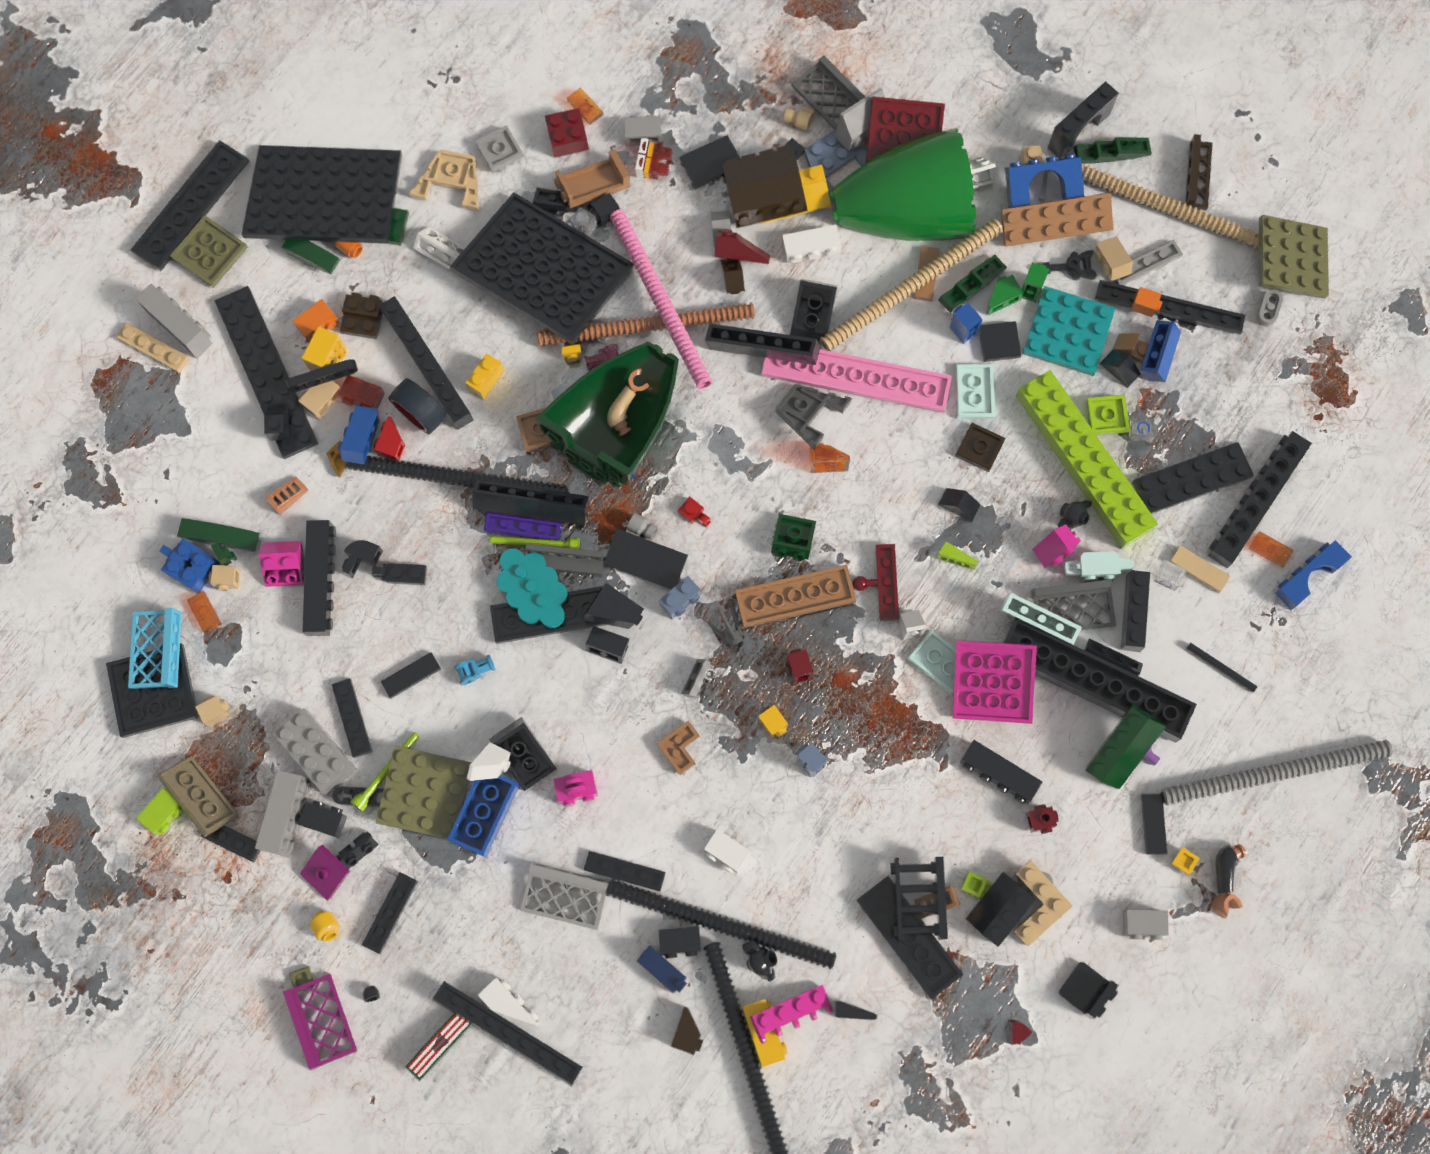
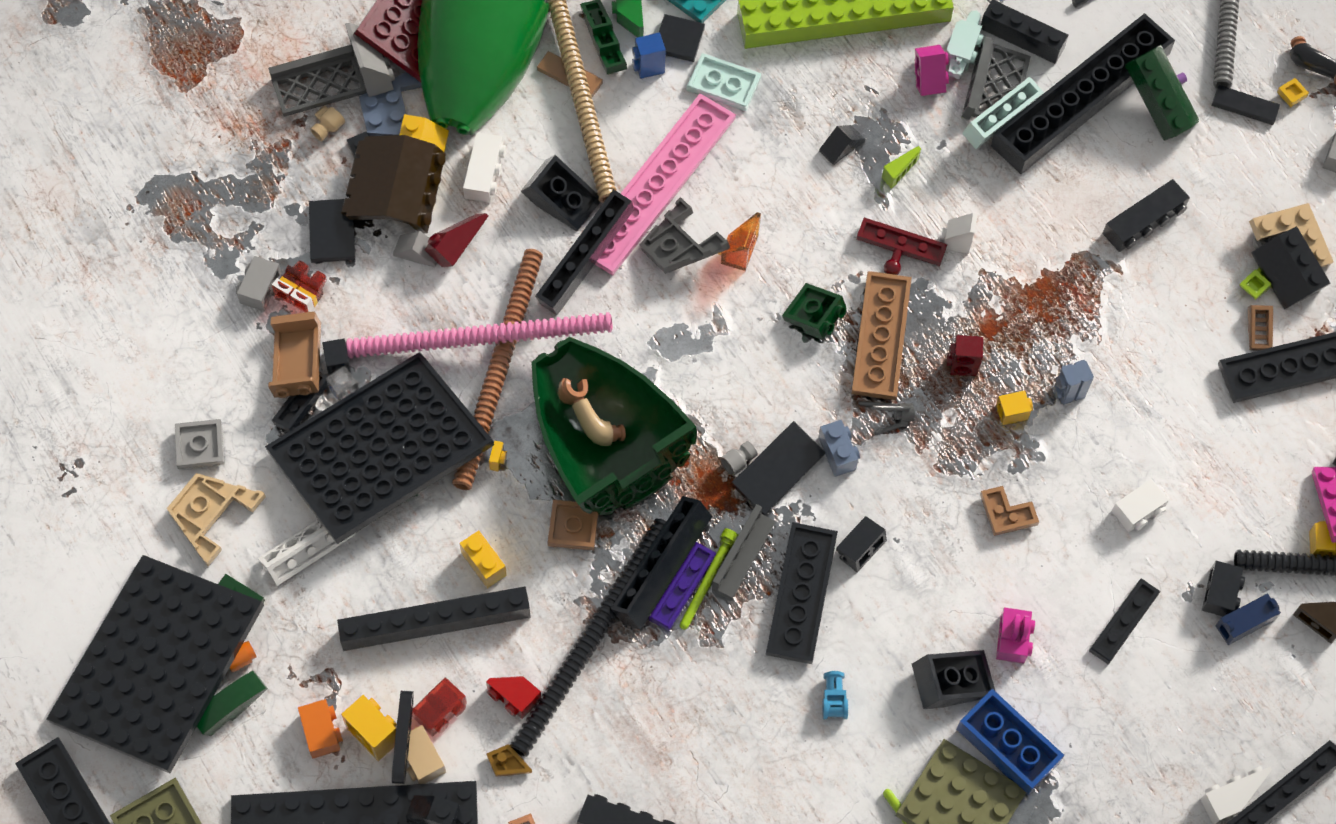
camera: 75 degrees left, 10 degrees down
blue brick [338,406,380,464] -> none
dark brown plate [340,292,383,339] -> none
black brick [342,540,383,579] -> none
black hinge [372,563,427,585] -> none
black tile [380,652,441,699] -> none
black wheel [388,378,447,434] -> none
white slope [467,742,510,781] -> none
teal plate [496,548,568,628] -> none
light grey fence [520,862,610,930] -> none
dark red brick [545,108,589,158] -> none
clear orange plate [567,87,604,125] -> none
black slope [582,583,644,629] -> none
clear pink connector [584,344,619,371] -> none
black piece [606,879,837,970] -> none
red plate [677,496,711,527] -> none
hinge [681,659,716,698] -> none
dark brown slope [721,259,745,294] -> none
black piece [742,941,777,982] -> none
black fence [890,856,948,941] -> none
light aqua tile [907,629,956,696] -> none
dark pink plate [953,640,1037,724] -> none
dark brown tile [955,423,1006,472] -> none
dark red brick [1026,804,1059,834] -> none
black piece [1058,500,1092,531] -> none
black plate [1084,638,1143,676] -> none

